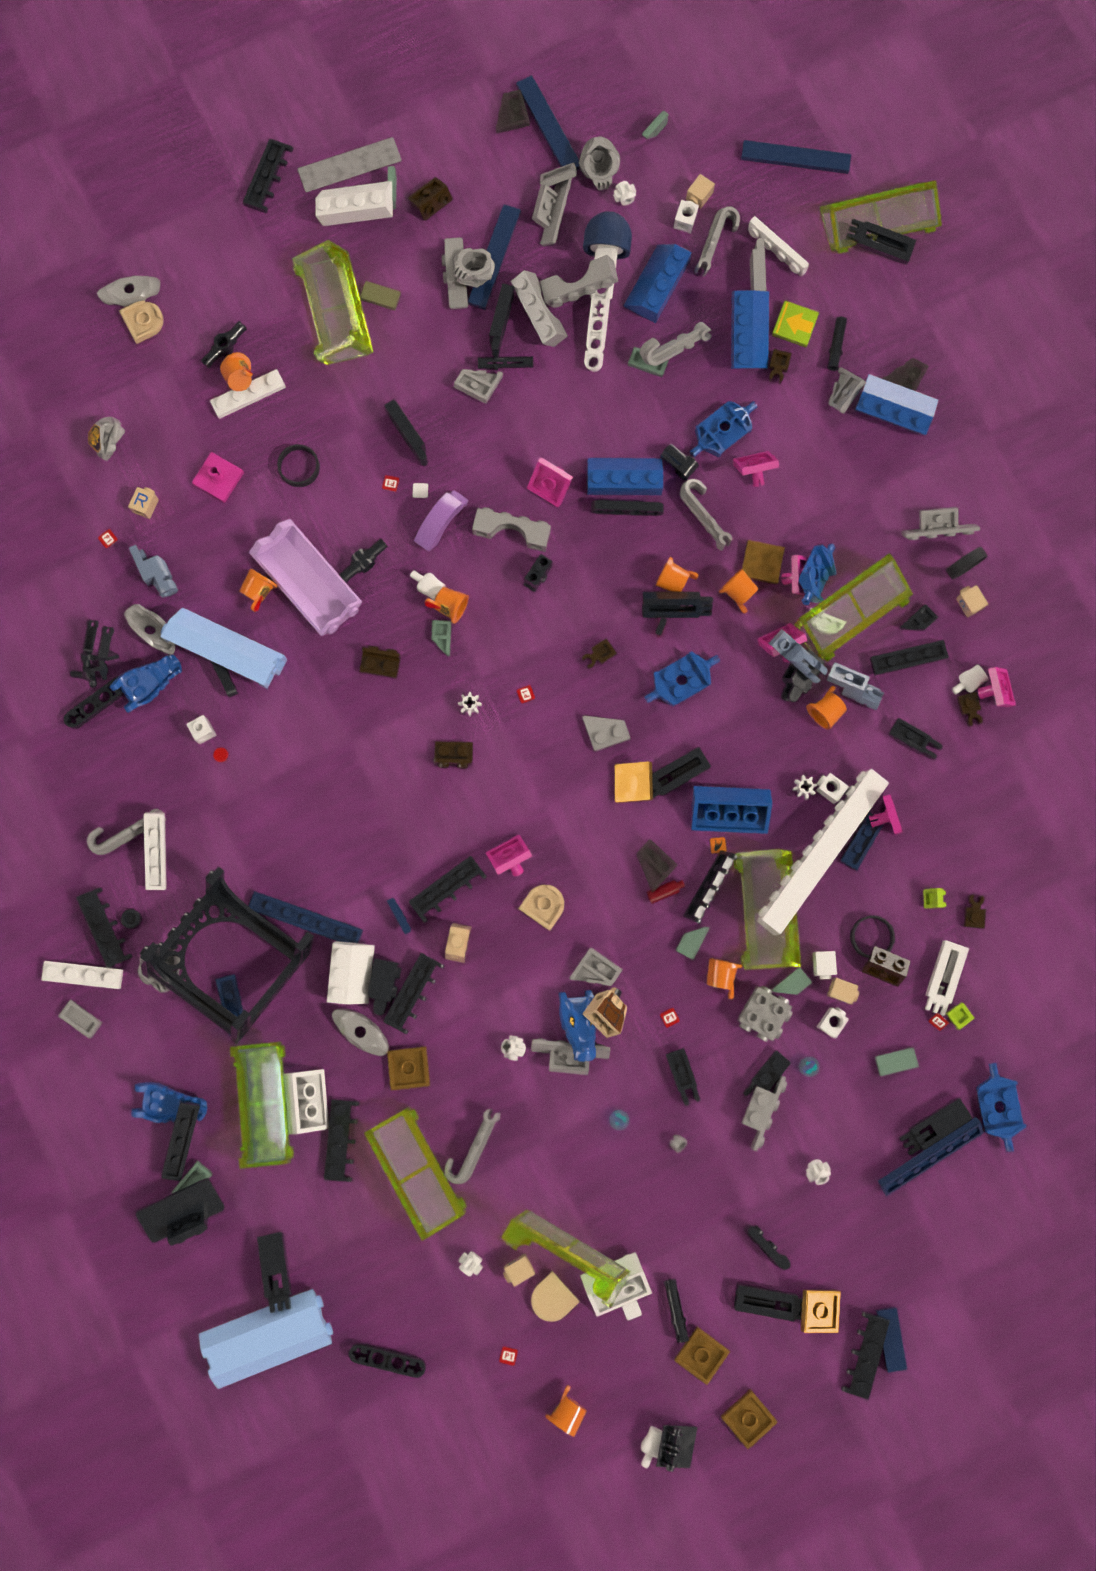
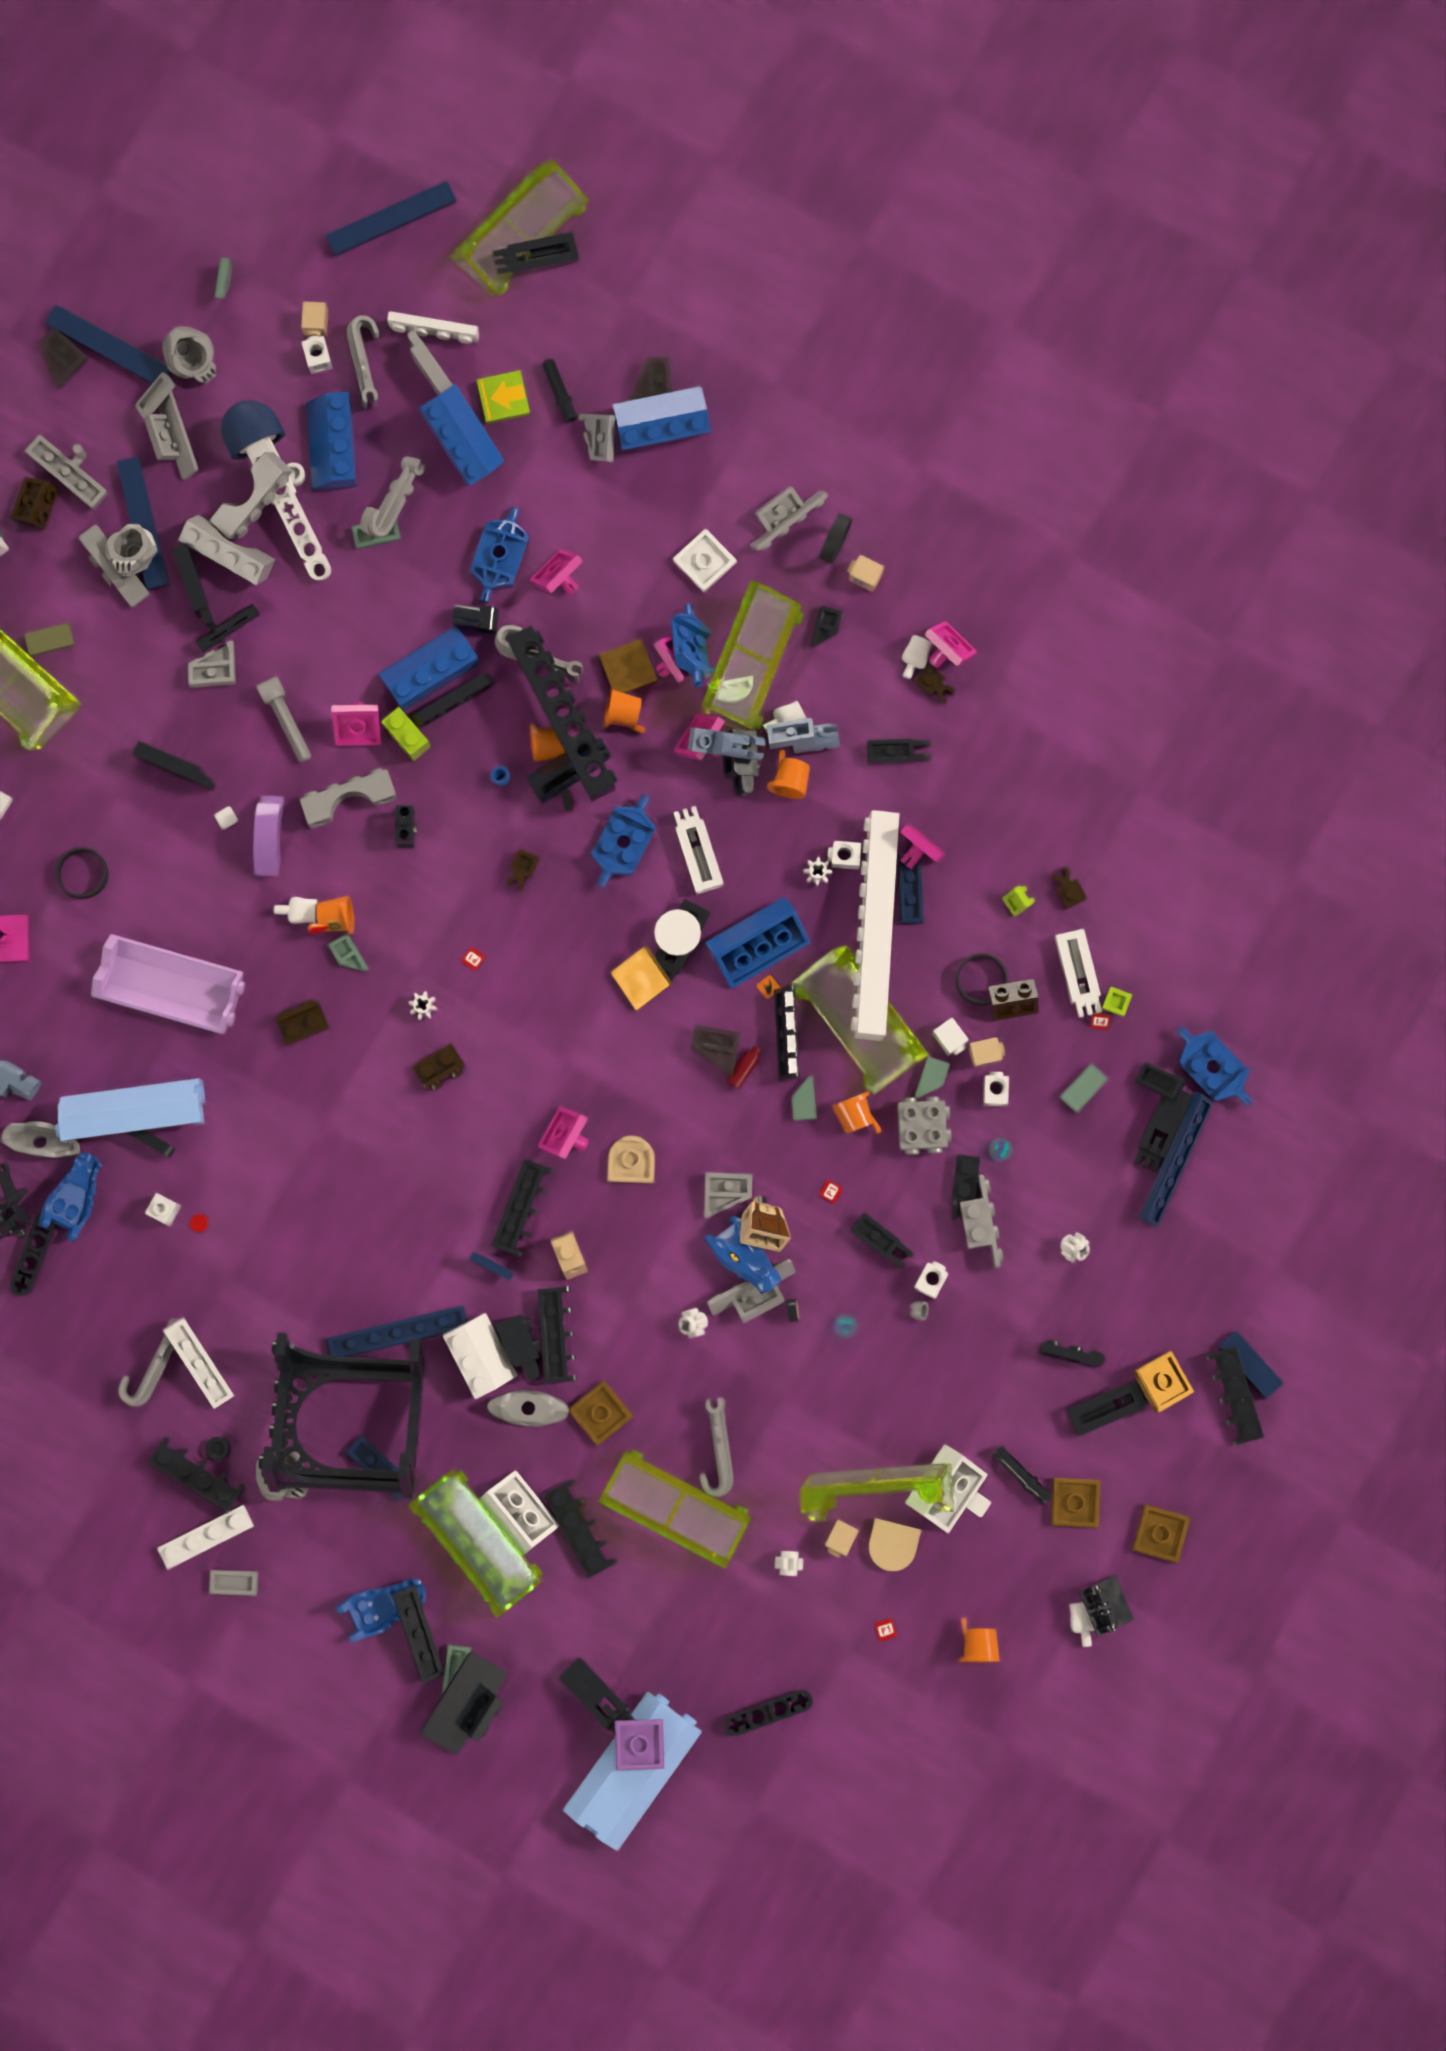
camera: 30 degrees left, 0 degrees up
orange hat [239,568,278,612] -> none
black pin [339,538,388,583] -> none
red sticker [382,475,399,492] -> none
light grey wing [582,716,630,752] -> none
white gear [613,181,636,205] -> none
dark brown plate [769,349,792,384] -> none
black plate [870,640,949,676] -> none
none -> light grey plate [25,434,109,510]
none -> light grey axle [256,676,311,762]
none -> white tile [287,463,305,487]
none -> lime brick [381,707,431,762]
none -> blue hinge [491,766,510,786]
none -> black brick [507,626,617,802]
none -> medium lavender tile [615,1719,665,1771]
none -> white tile [654,909,701,956]
none -> white tile [673,529,737,593]
none -> white hinge [673,806,724,895]
none -> white piece [763,700,806,733]
none -> black tile [787,1298,799,1322]
none -> white brick [914,1261,949,1299]
none -> black tile [1134,1062,1186,1102]

